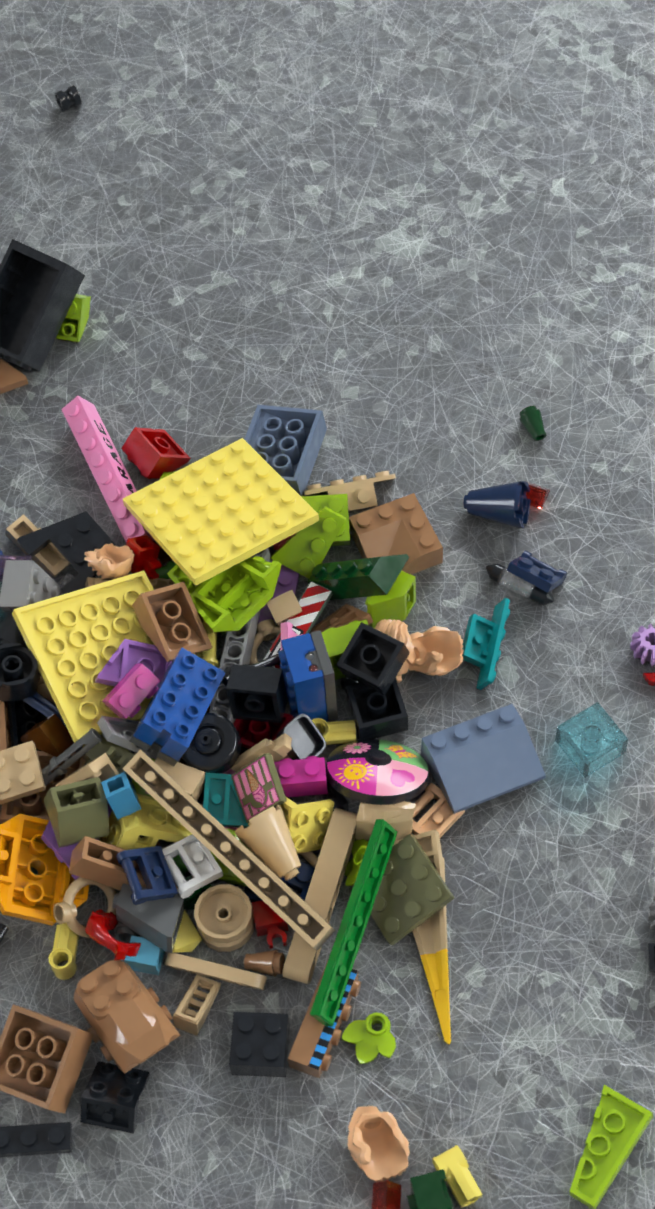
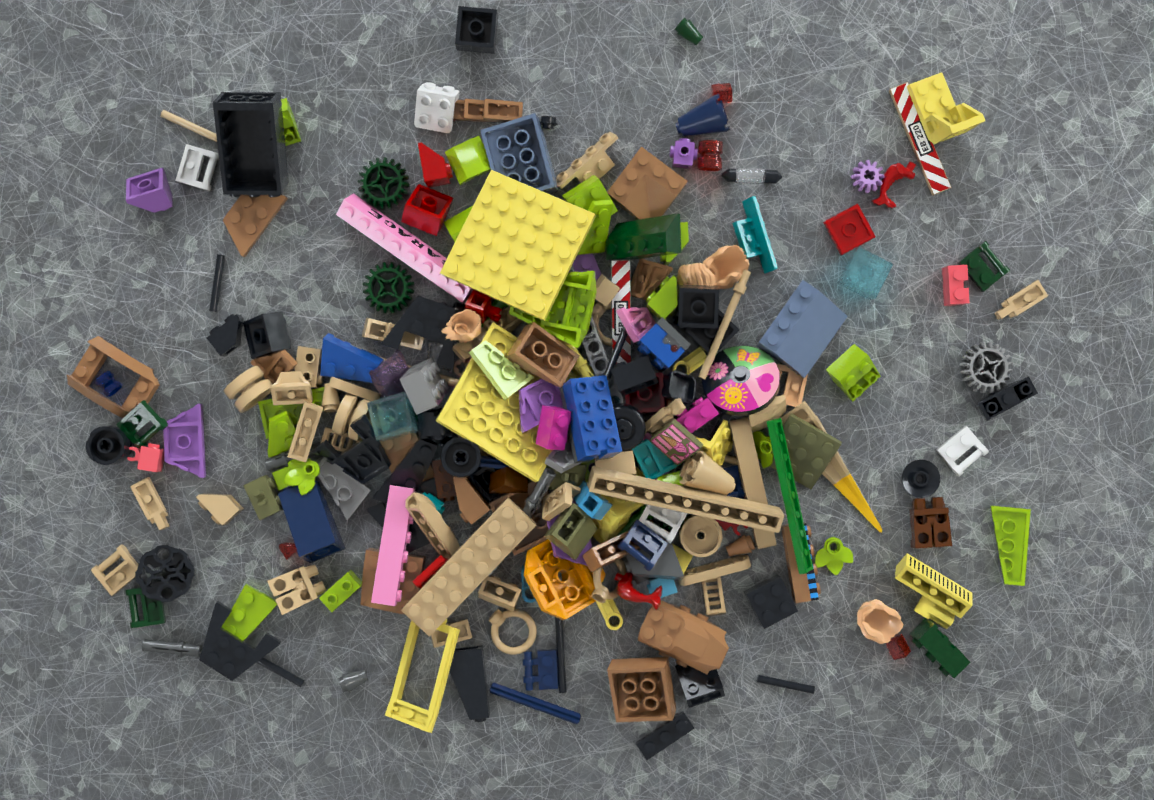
camera: 40 degrees left, 30 degrees up
dark blue plate [507,550,567,592] -> none
none -> dark green gear [358,157,410,210]
none -> dark green gear [363,262,415,314]
none -> white bracket [414,82,460,133]
none -> red slope [418,142,453,188]
none -> lime slope [445,136,491,186]
none -> medium nougat slope [453,99,523,122]
none -> black brick [455,6,498,54]
none -> yellowish green wing [469,340,534,400]
none -> black plate [540,116,558,129]
none -> medium lavender brick [670,138,698,169]
none -> clear red wheel [697,140,723,171]
none -> tan bar [698,269,751,379]
none -> black bar [757,675,815,694]
none -> red plate [823,204,876,256]
none -> lime slope [826,344,881,402]
none -> light yellow brick [895,553,972,618]
none -> black dish [902,459,940,498]
none -> reddish brown hips [909,497,952,549]
none -> white plate [936,426,989,477]

